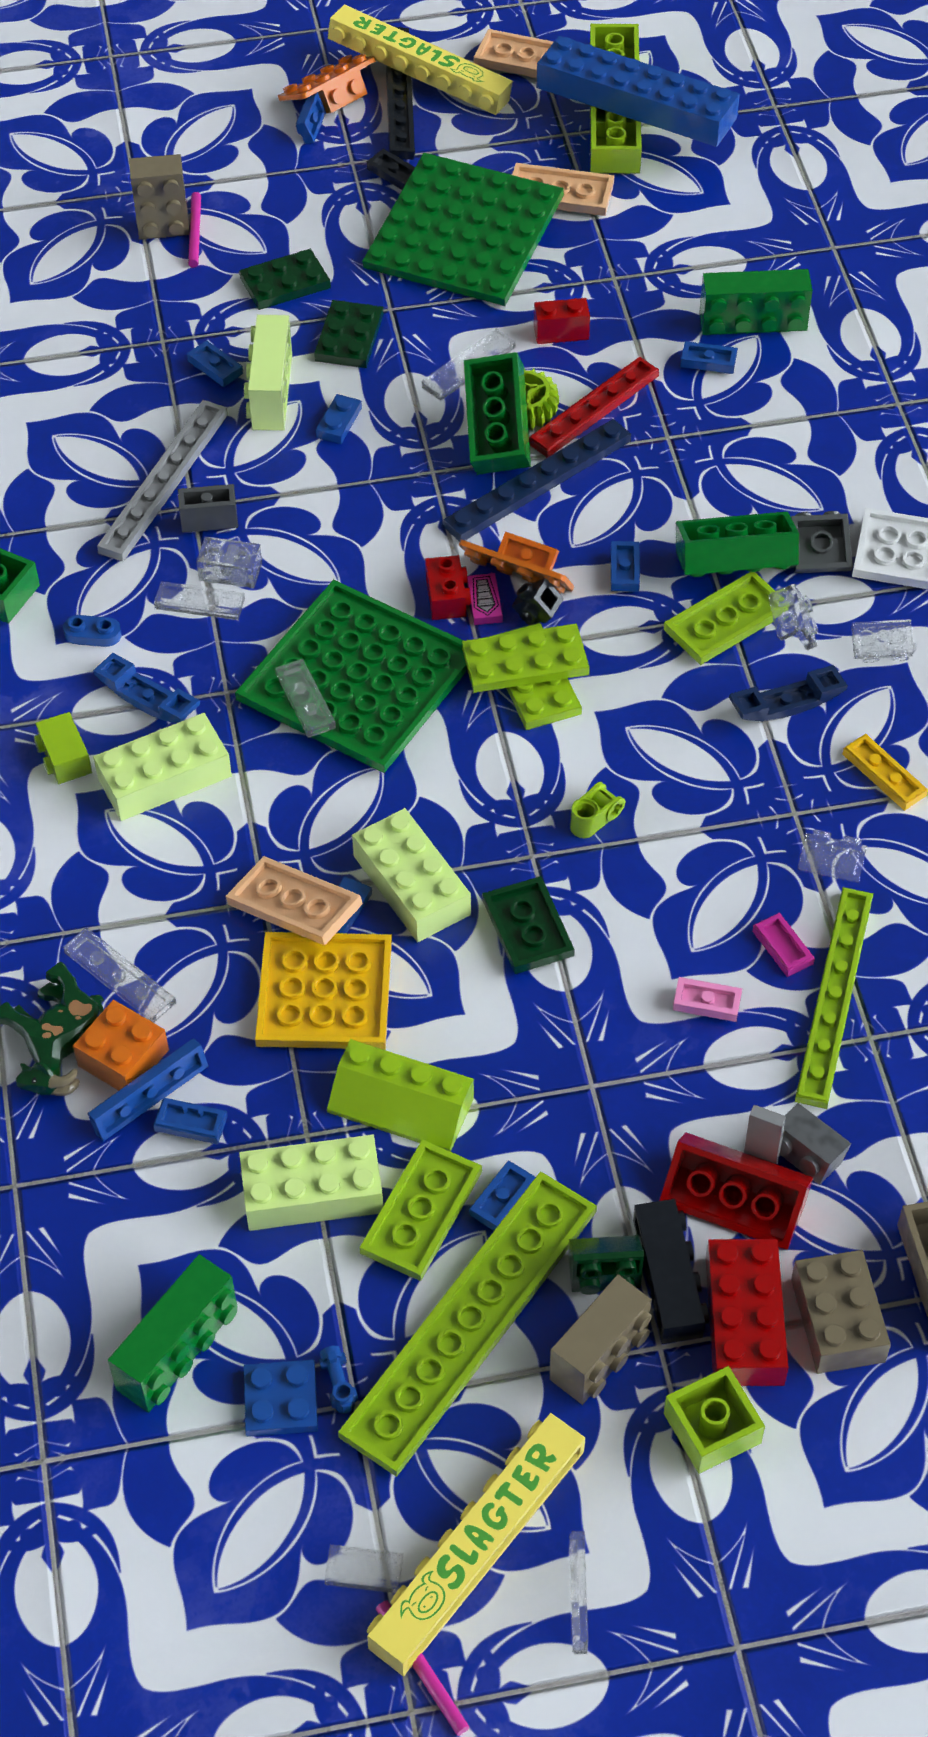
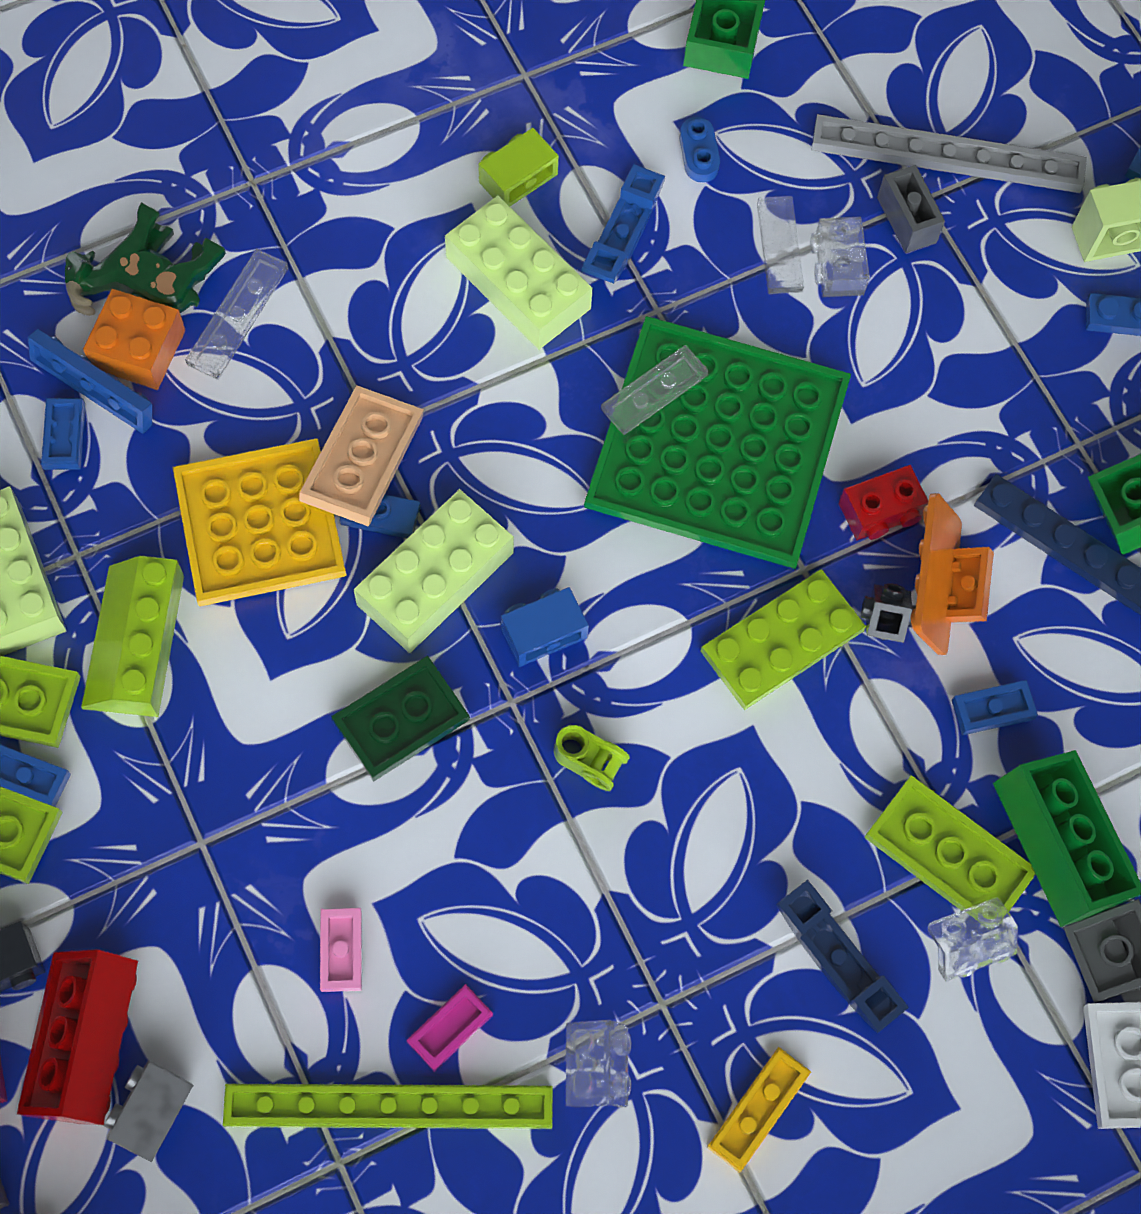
camera: 70 degrees right, 15 degrees up
lime plate [462,623,590,693] -> none
tile [467,573,503,625] -> none
light grey tile [744,1105,786,1165] -> none
clear bracket [851,620,917,663] -> none
none -> blue brick [501,587,589,667]

